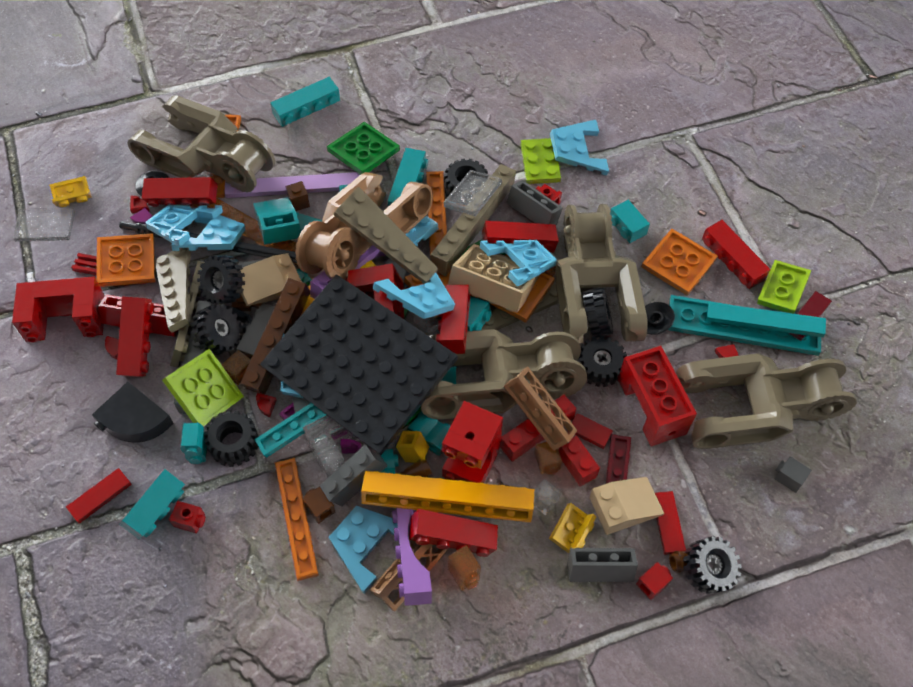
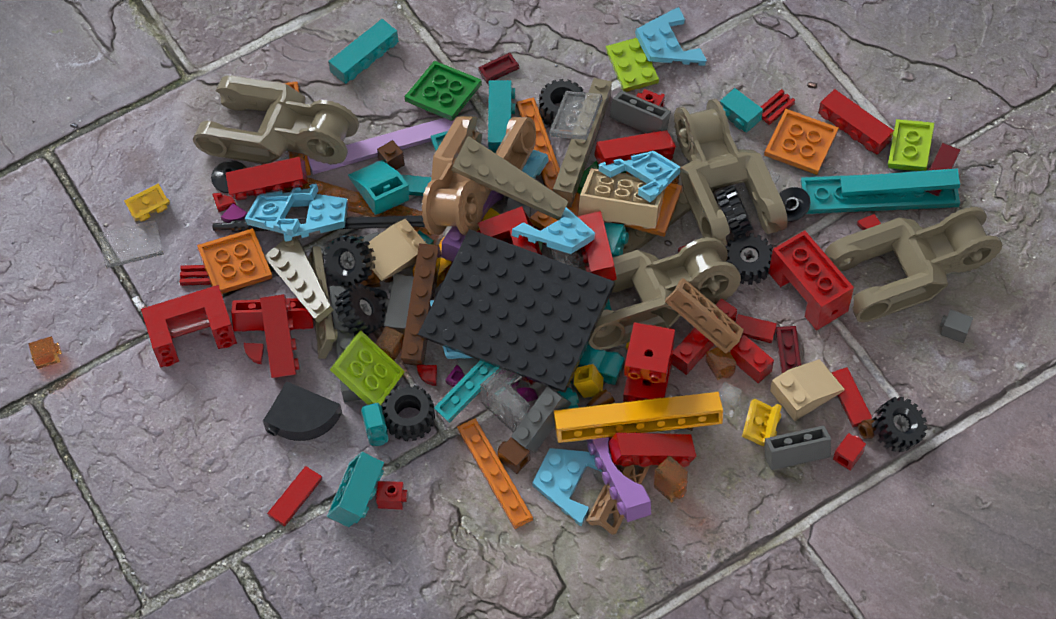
camera: 10 degrees left, 0 degrees up
none -> dark red tile [478,52,519,84]
none -> red tile [761,89,795,125]

